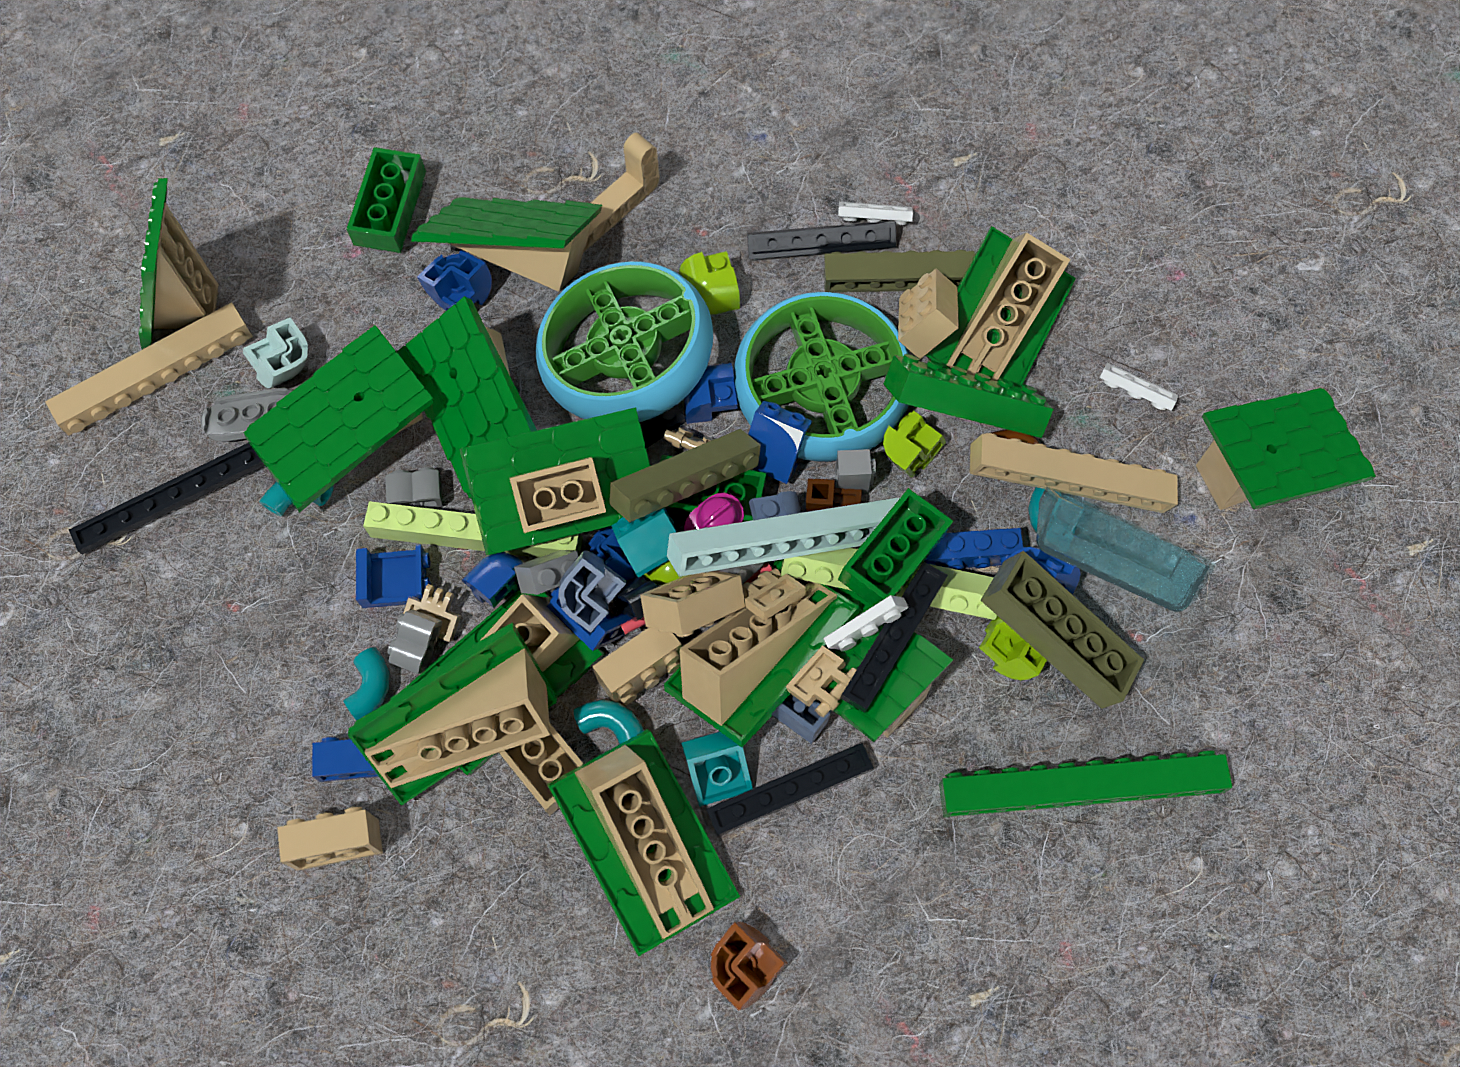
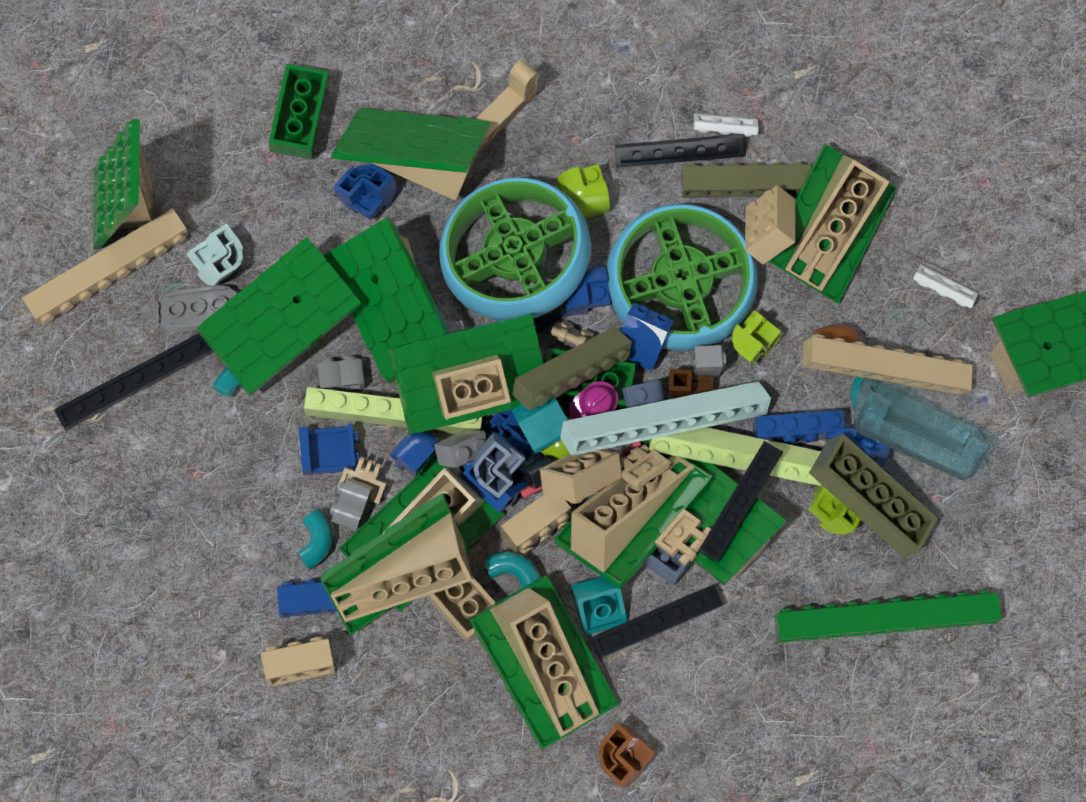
camera: 10 degrees left, 5 degrees up
white plate [824,595,909,651] -> none
green brick [838,488,953,606] -> none
green brick [883,354,1054,438] -> none

